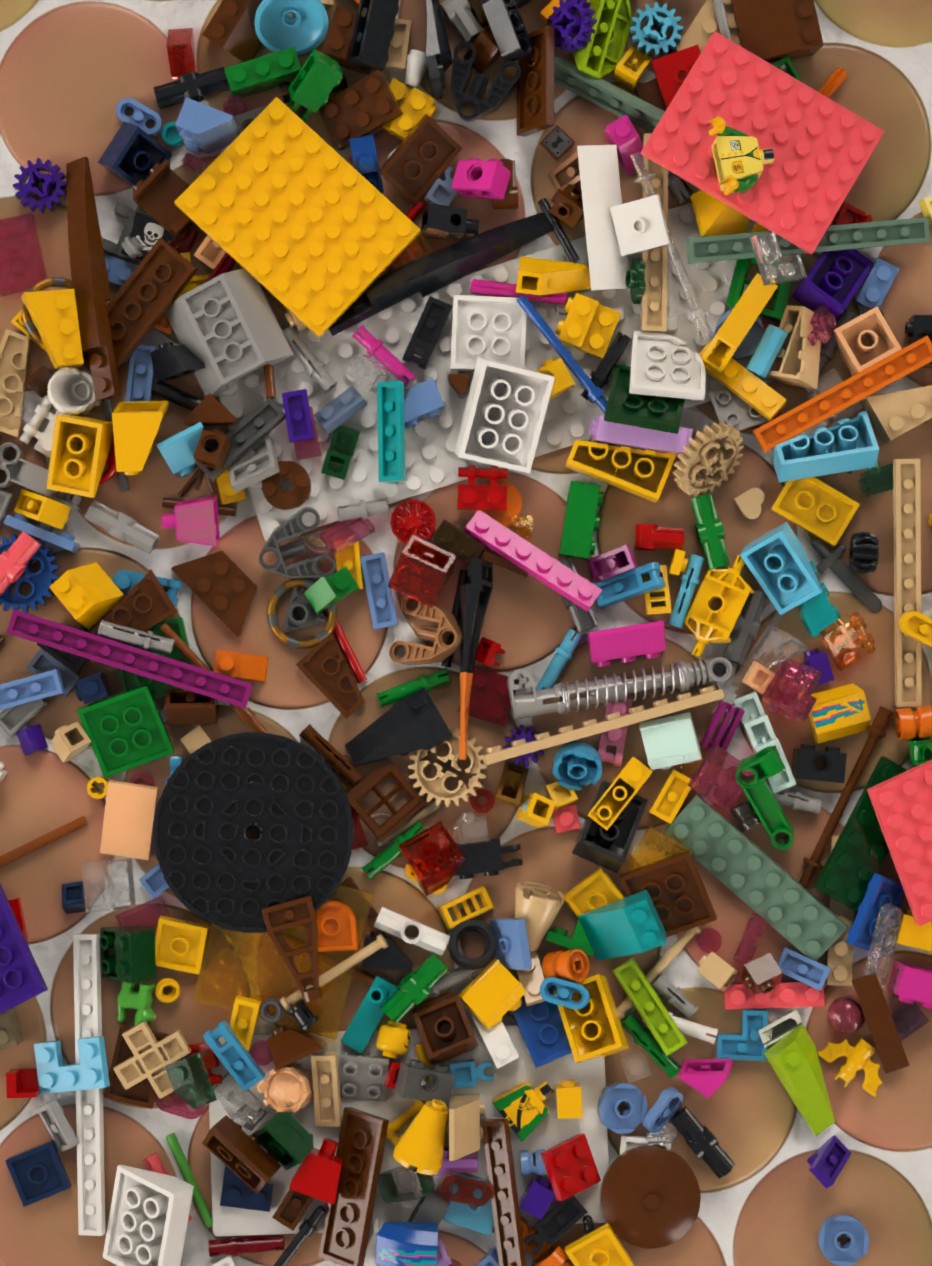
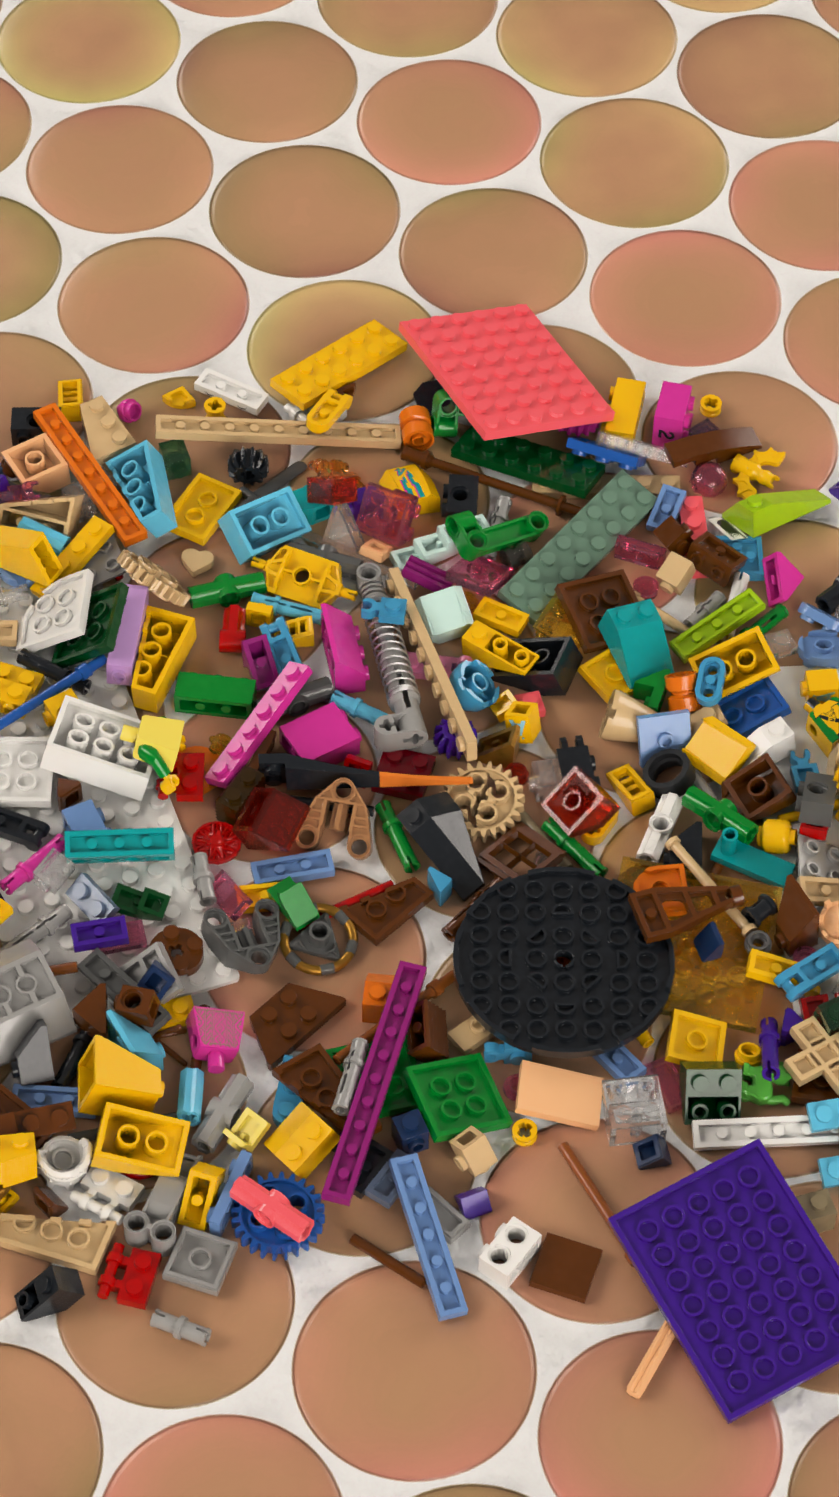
camera: 95 degrees left, 35 degrees down
none -> light yellow torso [120,715,186,795]
none -> dark blue slope [137,960,176,1000]
none -> medium azure axle [176,1067,204,1127]
none -> light yellow bracket [222,1107,272,1153]
none -> dark pink brick [279,702,362,765]
none -> clear red slope [307,476,358,505]
none -> dark azure plate [361,597,407,625]
none -> dark azure slope [427,866,452,907]
none -> reddish brown bracket [685,531,748,588]
none -> dark blue slope [693,921,724,962]
none -> dark purple pin [758,1017,781,1081]
none -> dark purple slope [780,1008,804,1046]

